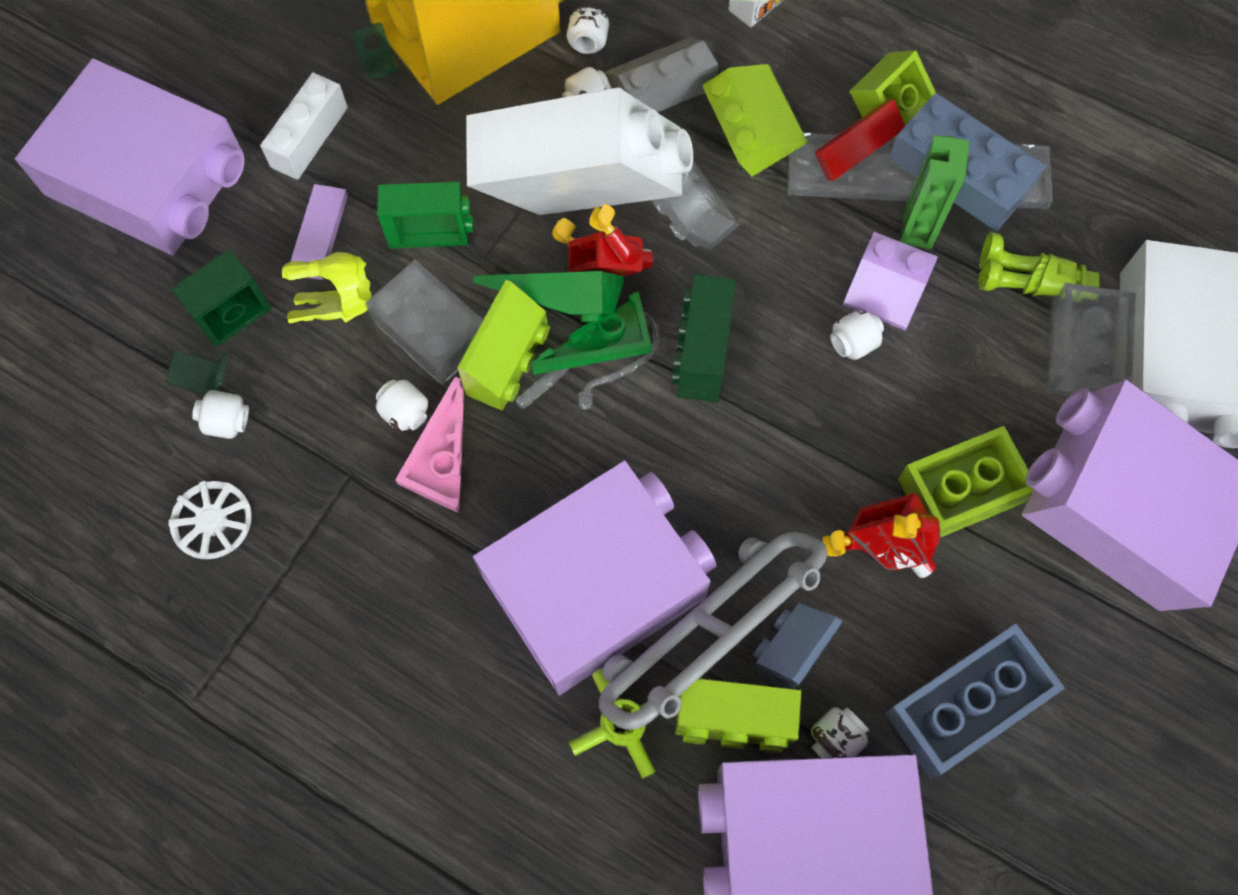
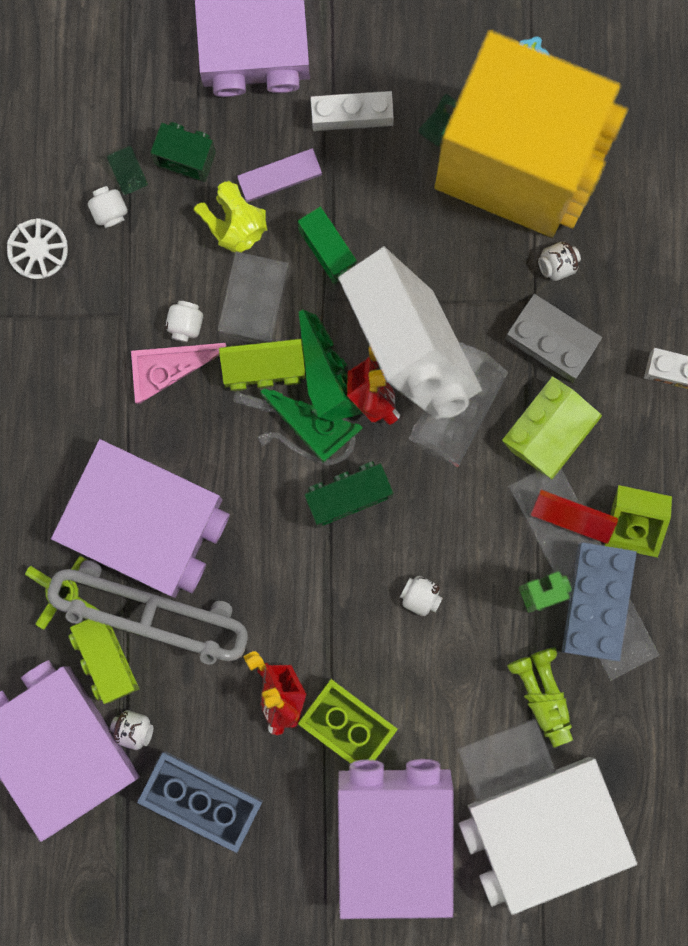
camera: 60 degrees right, 15 degrees up
white head [562,67,611,98] -> none
sand blue slope [752,603,843,690] -> none
lavender slope [843,232,938,330] -> none

